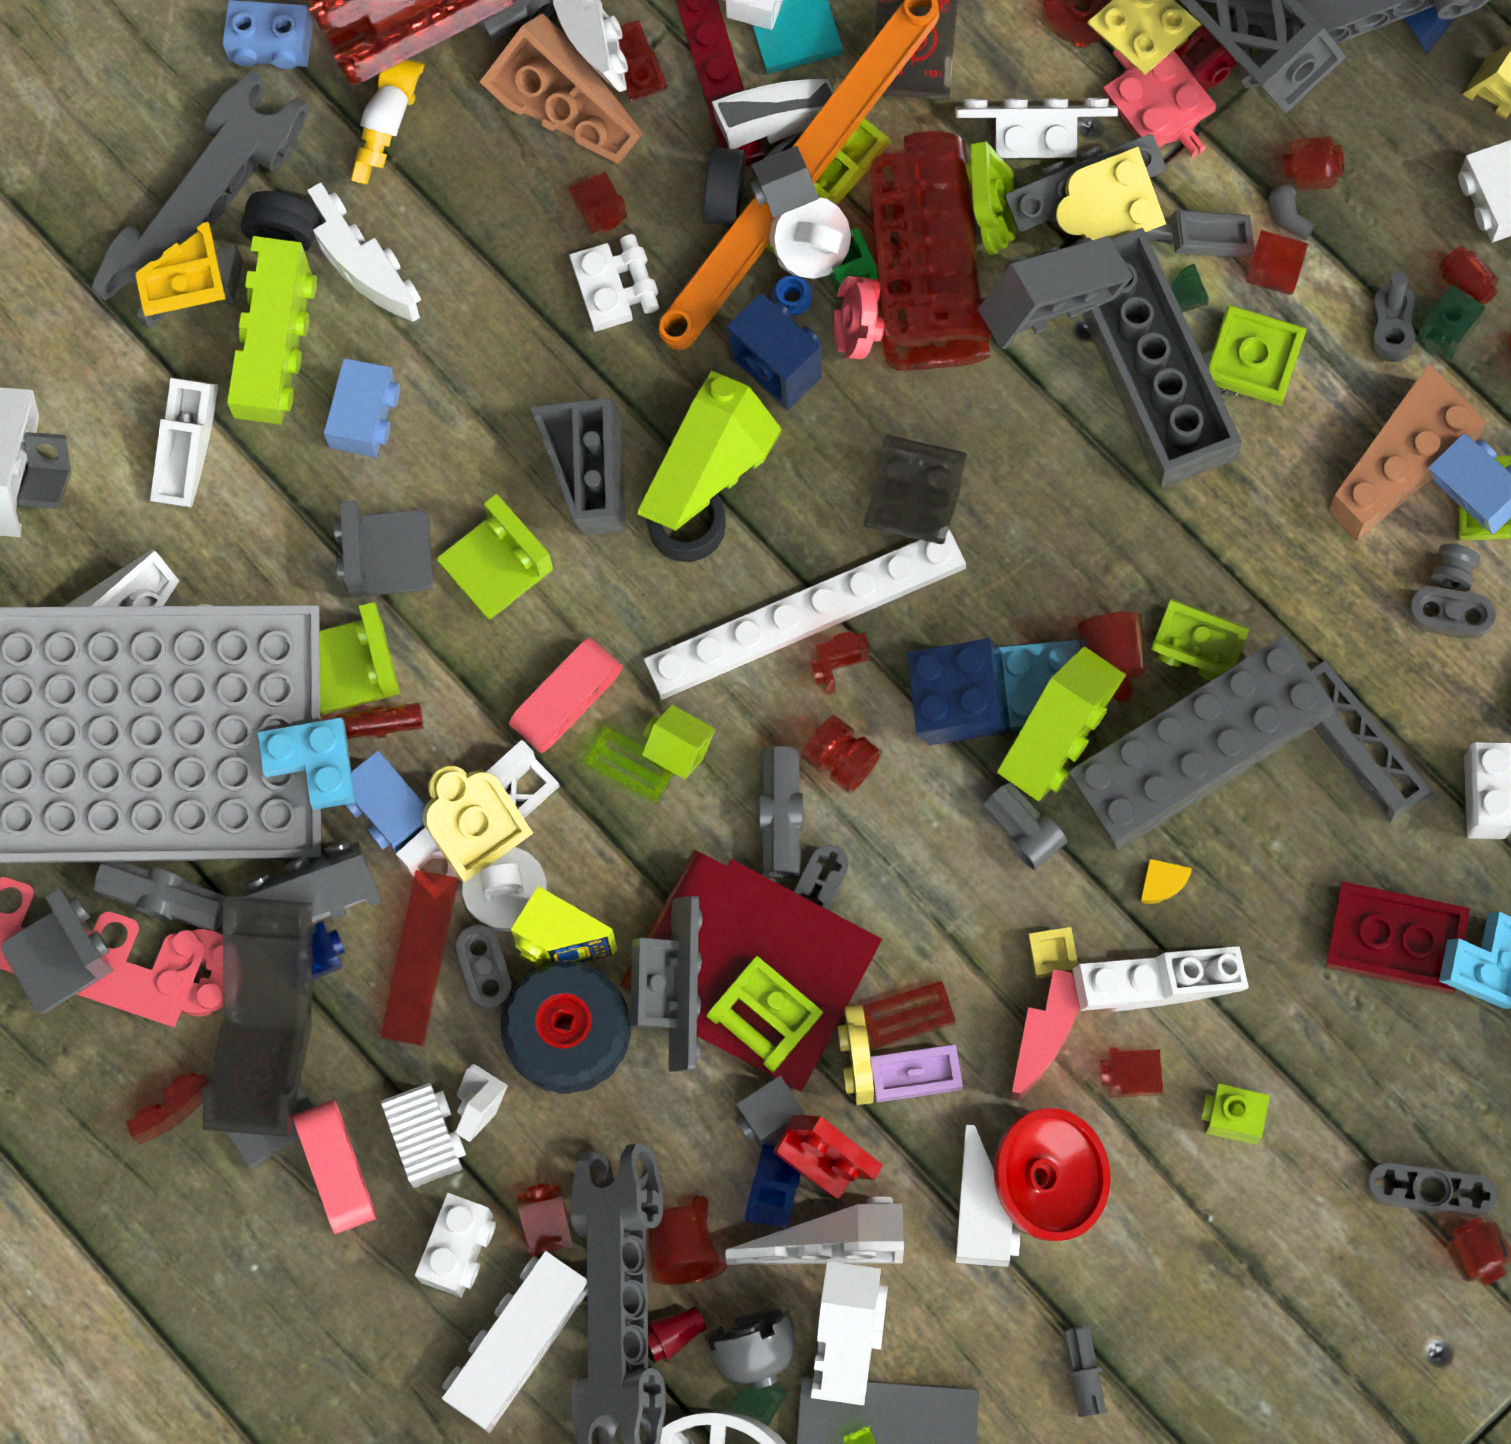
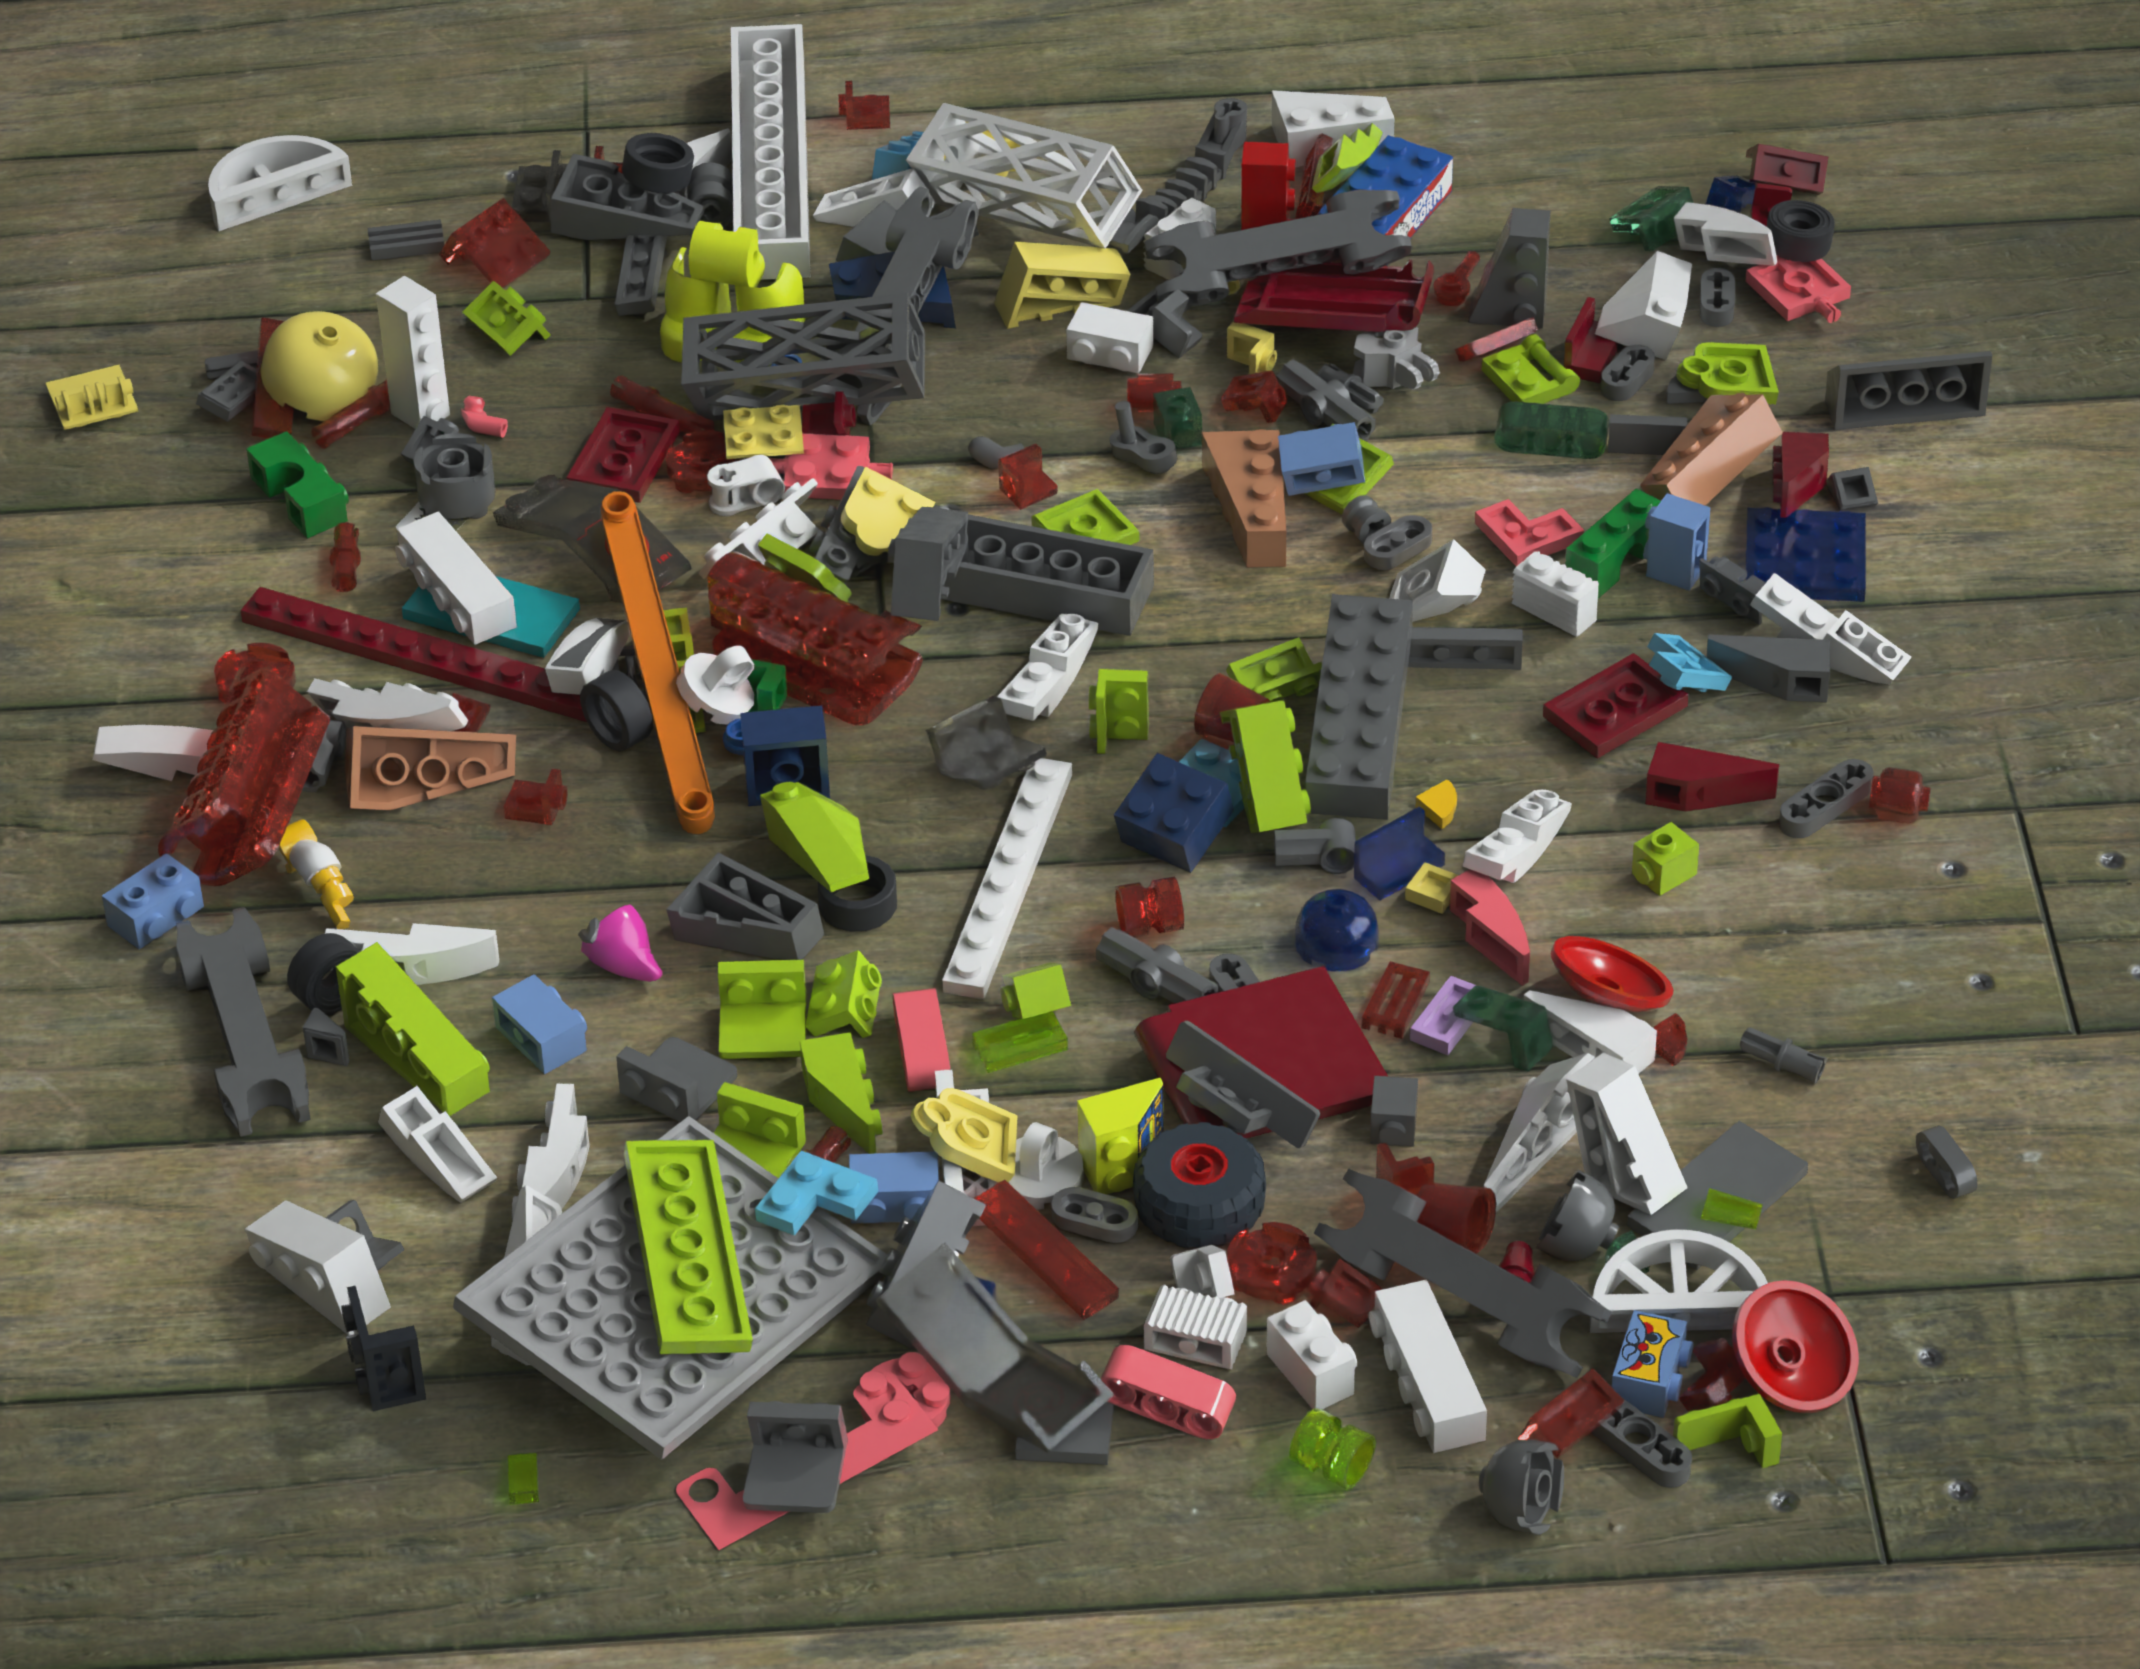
camera: 55 degrees left, 30 degrees down
dark grey piece [94,862,228,932] -> none
clear red slope [126,1073,213,1145] -> none
yellow wing [135,222,226,316] -> none
white plate [569,234,659,332] -> none
lime plate [706,956,823,1073] -> none
clear blue slope [745,1144,802,1229] -> none
brick [750,146,819,218] -> none
red bracket [774,1115,883,1199] -> none
clear red bracket [810,631,869,695] -> none
coral plate [833,276,884,359] -> none
light yellow plate [837,1005,874,1105] -> none
clear red bracket [1100,1047,1163,1098] -> none
dark grey tile [1170,210,1255,258] -> none
clear red head [1284,135,1345,191] -> none
none -> white slope [512,1084,590,1221]
none -> dark pink hat [578,904,662,982]
none -> lime plate [624,1140,753,1354]
none -> white piece [707,455,785,516]
none -> lime slope [799,1032,883,1154]
none -> lime bracket [805,950,882,1038]
none -> white slope [996,613,1098,721]
none -> lime bracket [1089,669,1149,754]
none -> clear red plate [1227,1222,1317,1305]
none -> clear neon green wheel [1289,1408,1376,1489]
none -> clear blue cylinder [1295,889,1379,972]
none -> clear blue panel [1354,806,1445,901]
none -> clear red panel [1376,1142,1435,1201]
none -> white slope [1389,539,1486,622]
none -> clear green bracket [1453,985,1553,1071]
none -> dark red slope [1645,742,1780,812]
none -> clear red tile [1653,1013,1688,1066]

